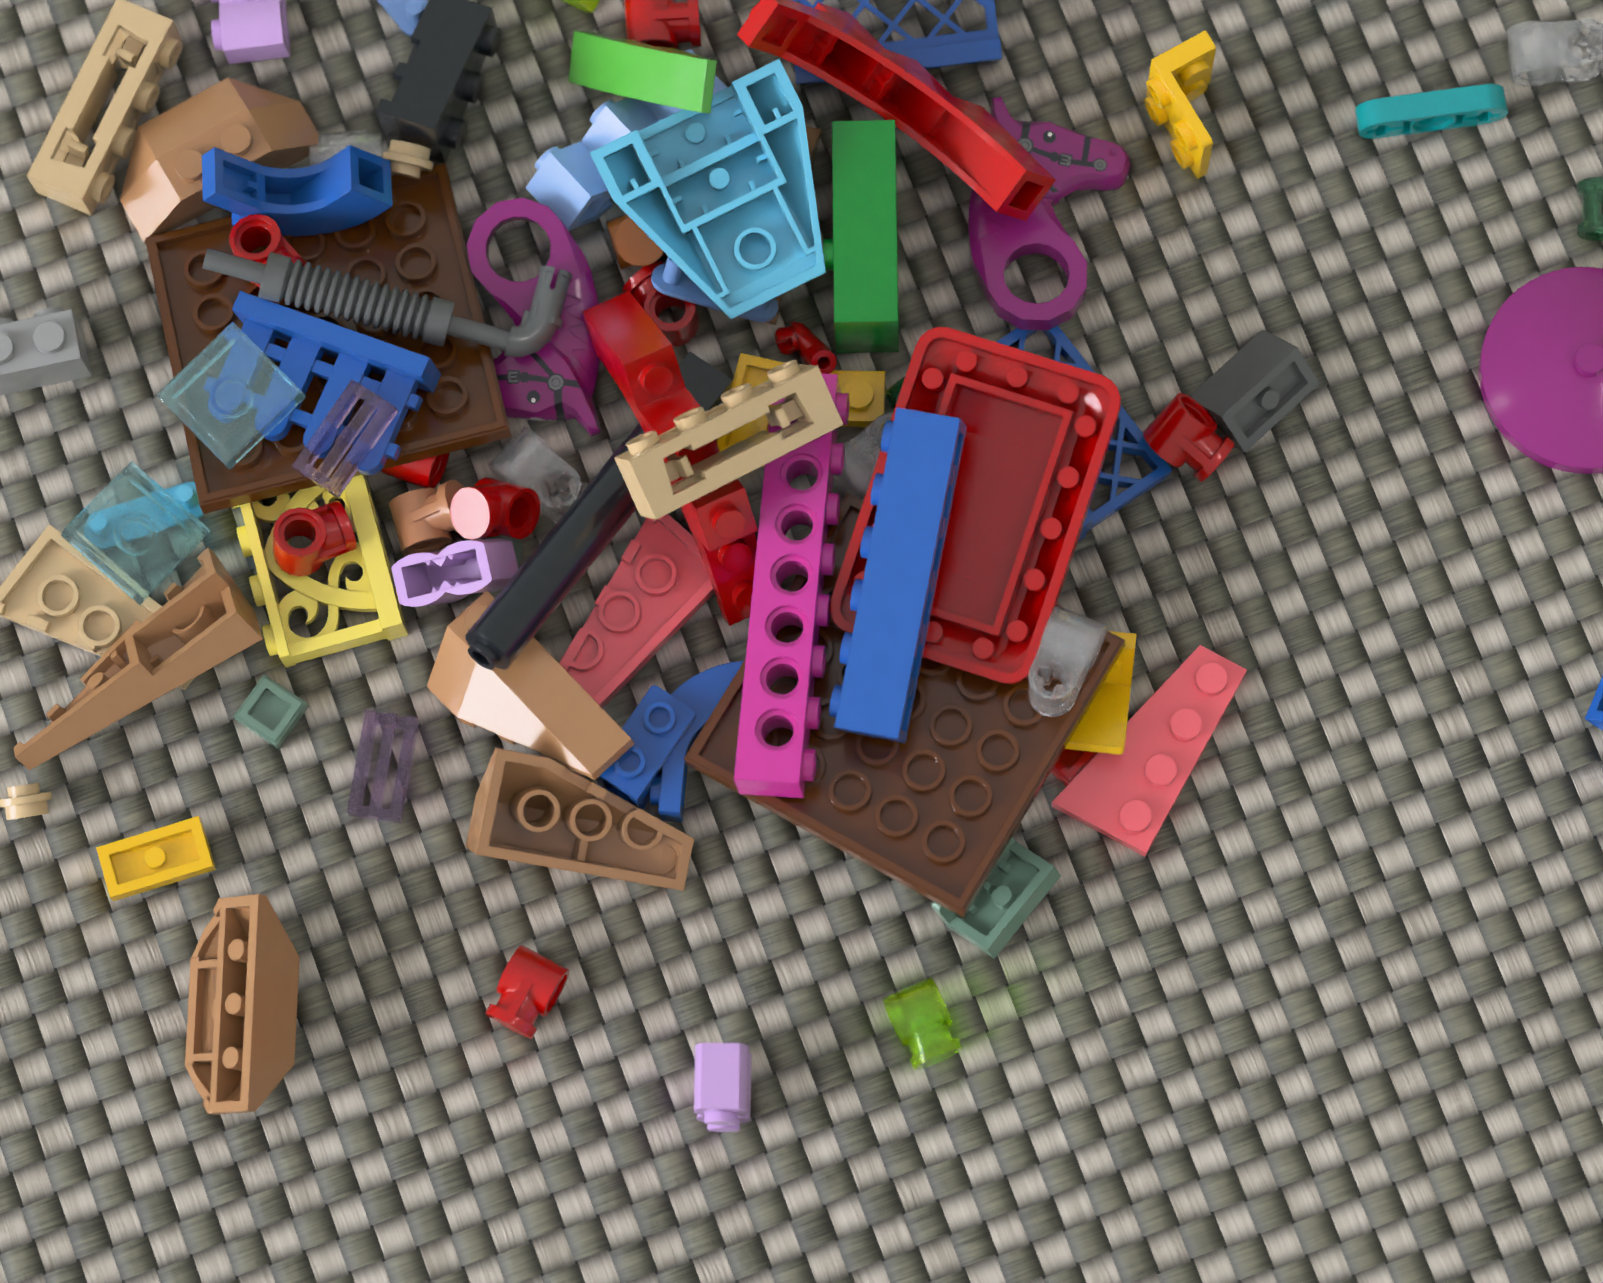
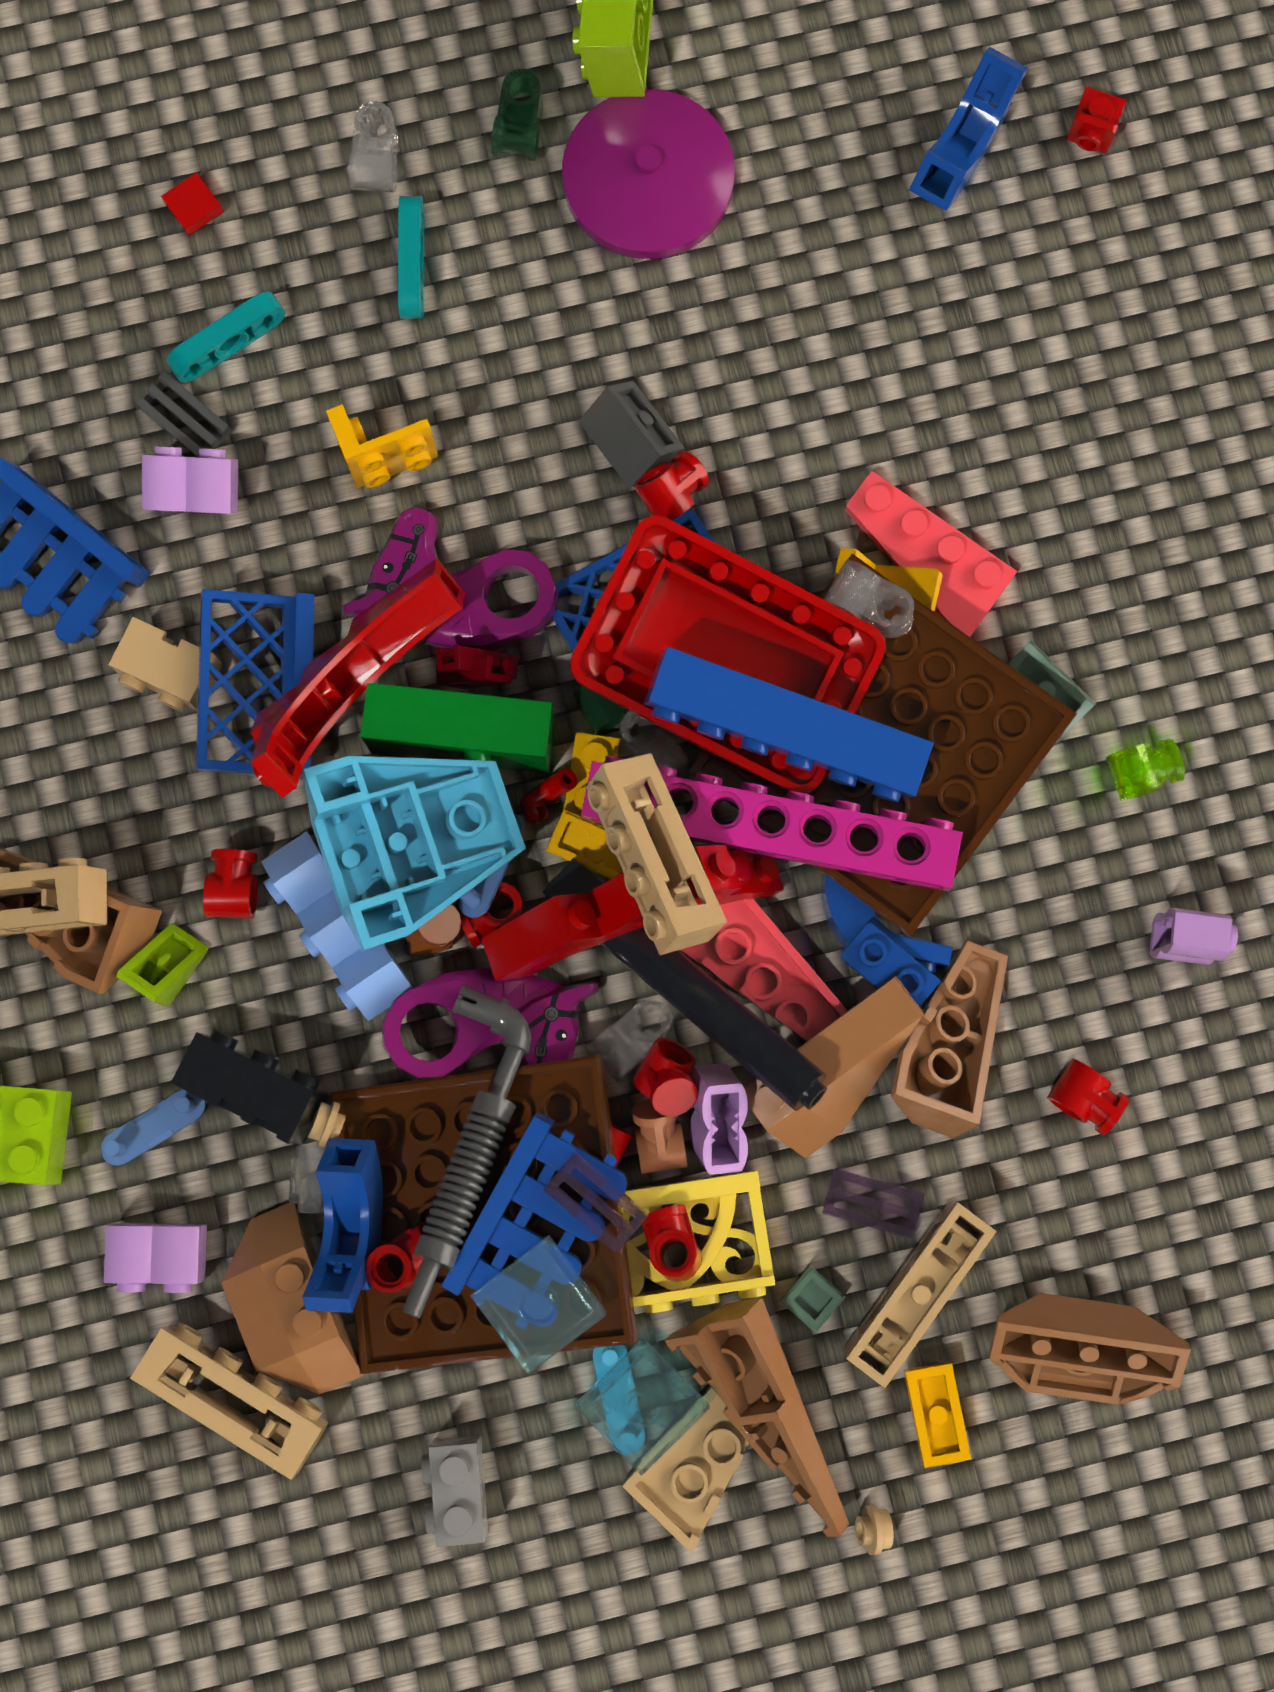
camera: 90 degrees left, 5 degrees up
slope [568,31,717,113] -> none
none -> dark red piece [436,645,520,689]
none -> tan brick [841,1201,997,1388]

